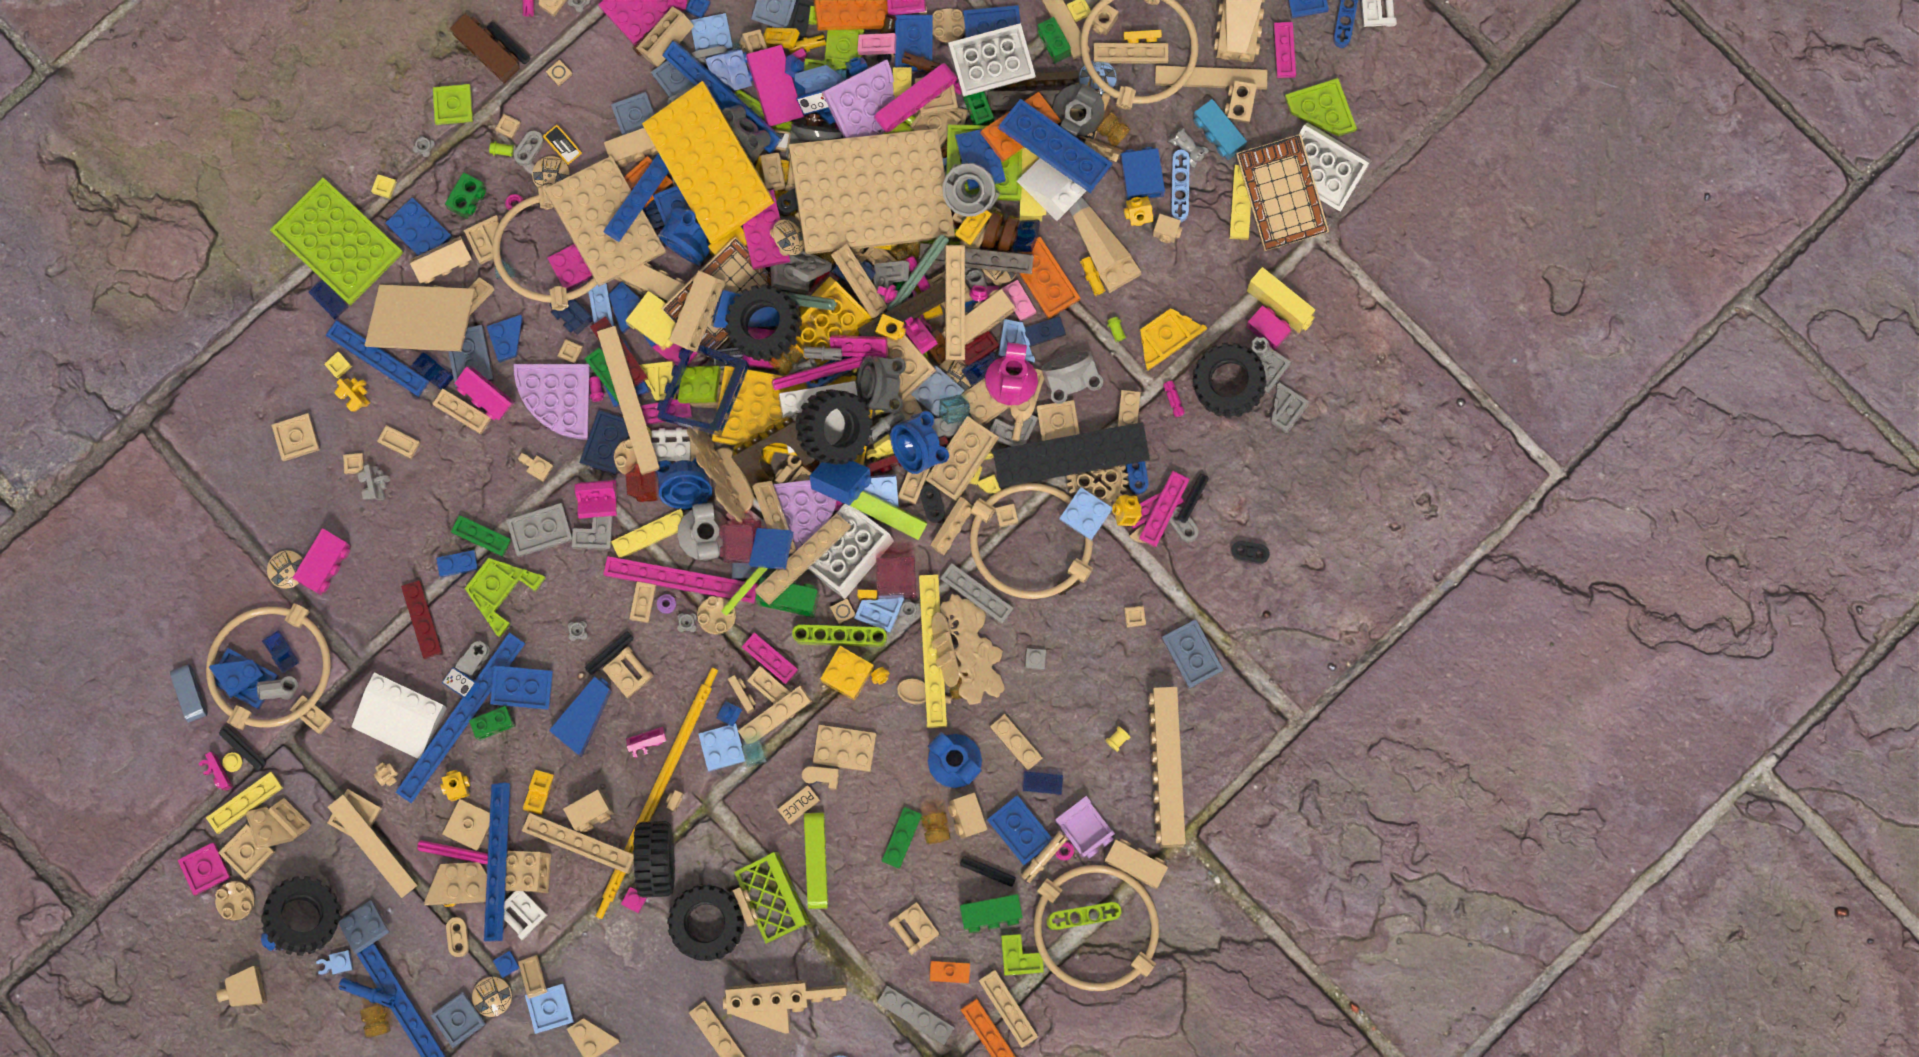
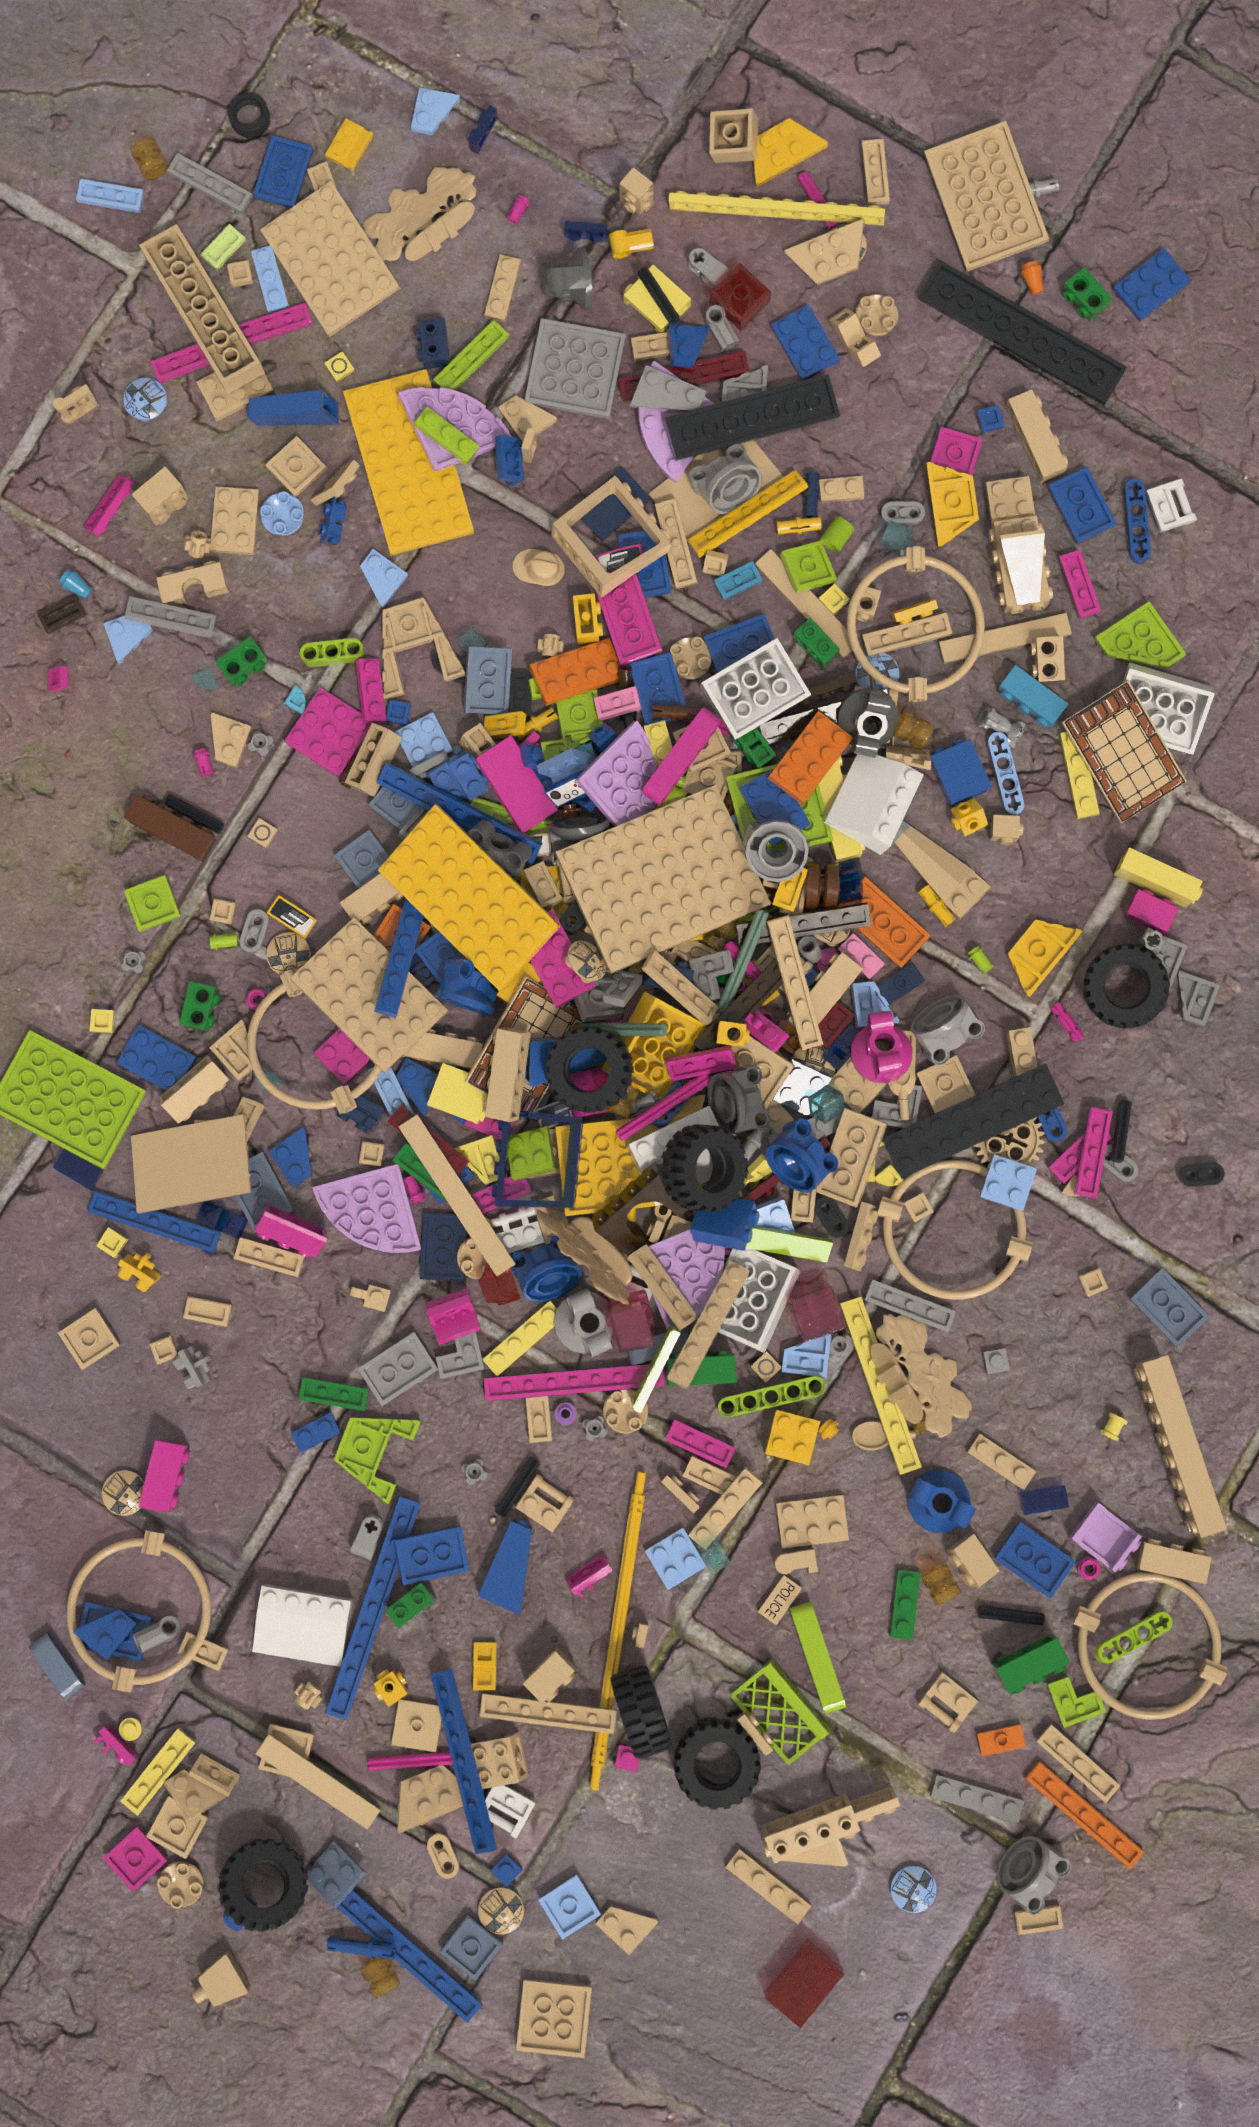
camera: 15 degrees left, 5 degrees up
black axle [219,726,266,771] -> none
clear blue slope [262,630,299,673] -> none
light blue plate [316,950,354,975] -> none
dark red plate [401,580,443,659] -> none
tile [442,667,479,701] -> none
tan tile [518,955,548,999] -> none
blue plate [716,701,742,727] -> none
blue tile [749,528,794,569] -> none
light grey axle [804,346,842,361] -> none
yellow tile [857,590,878,600] -> none
dark pink plate [877,285,897,303] -> none
dark pink plate [969,285,988,302] -> none
blue plate [998,99,1113,193] -> none
tan pin [1021,831,1068,883] -> none
yellow brick [1112,495,1142,526] -> none

